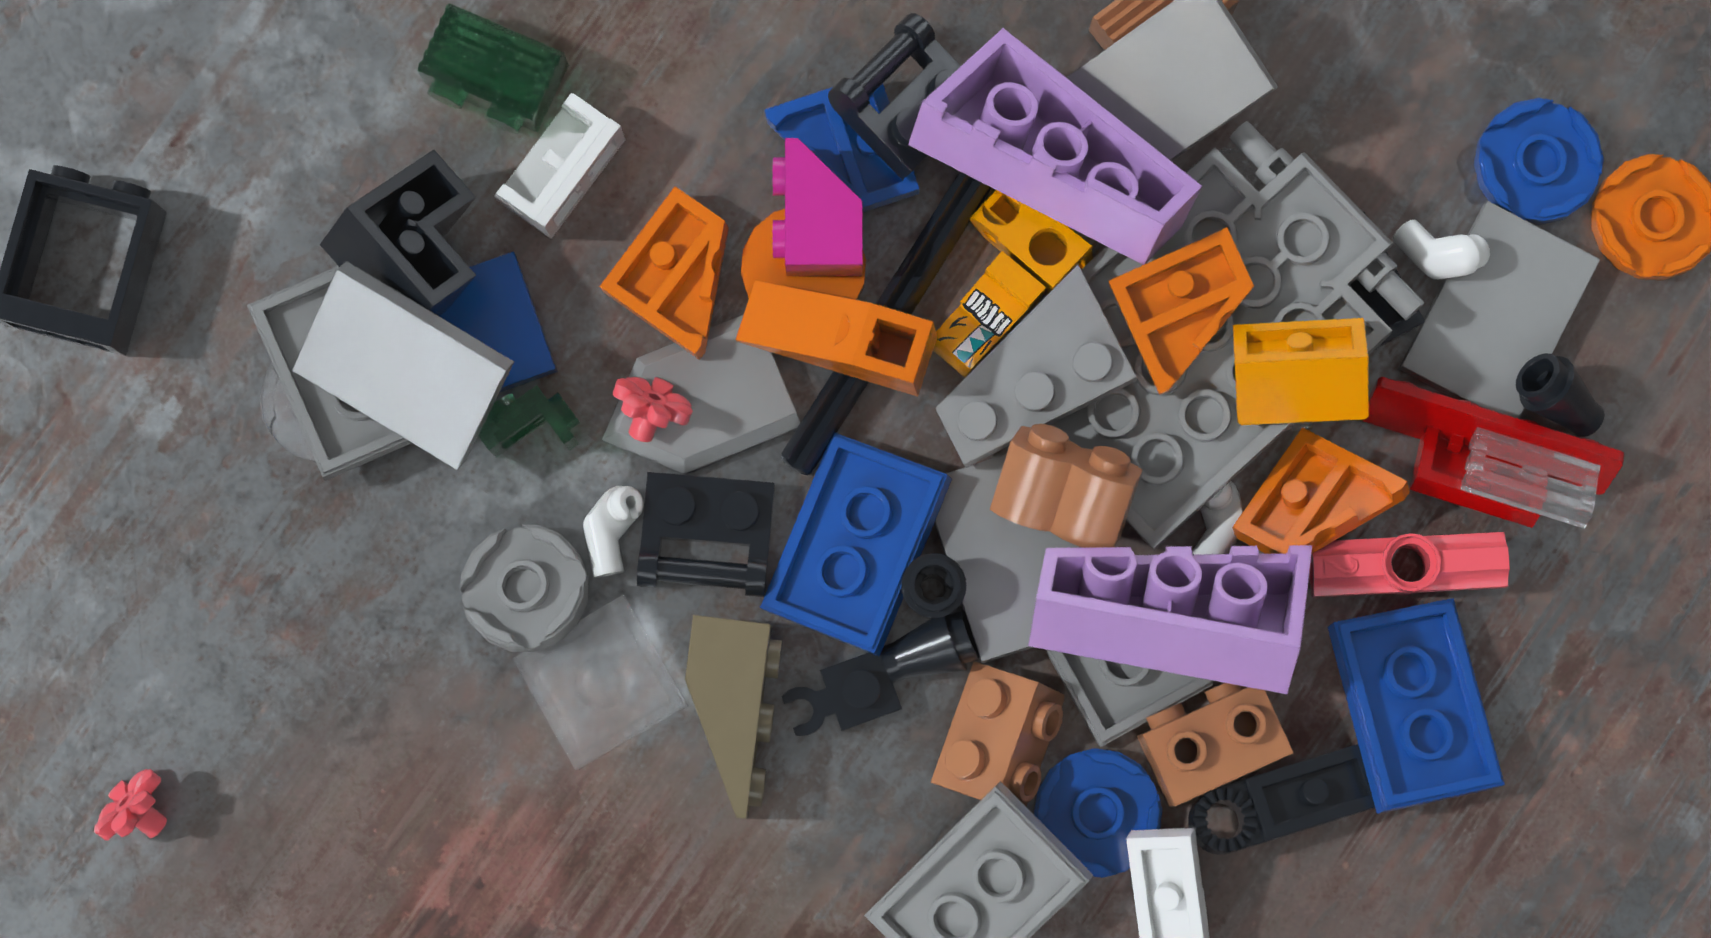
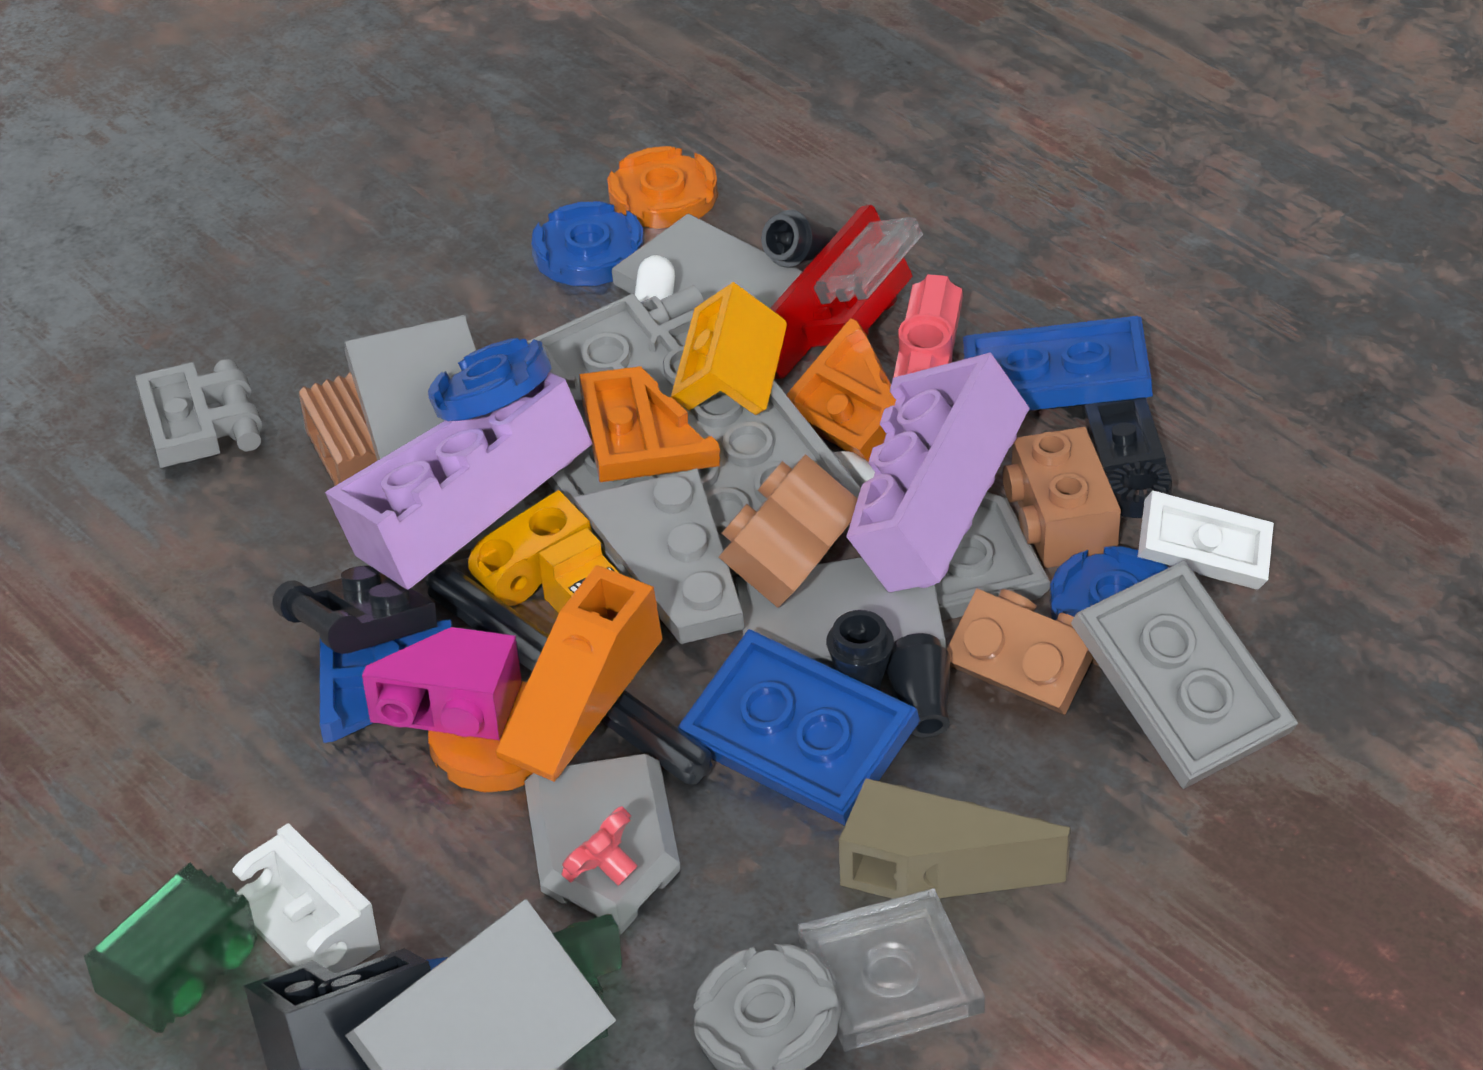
camera: 75 degrees left, 40 degrees down
white arm [583,486,644,578] -> none
orange wing [599,186,729,360] -> none
black plate [637,472,775,597] -> none
black plate [782,653,902,736] -> none
none -> blue tile [428,338,552,421]

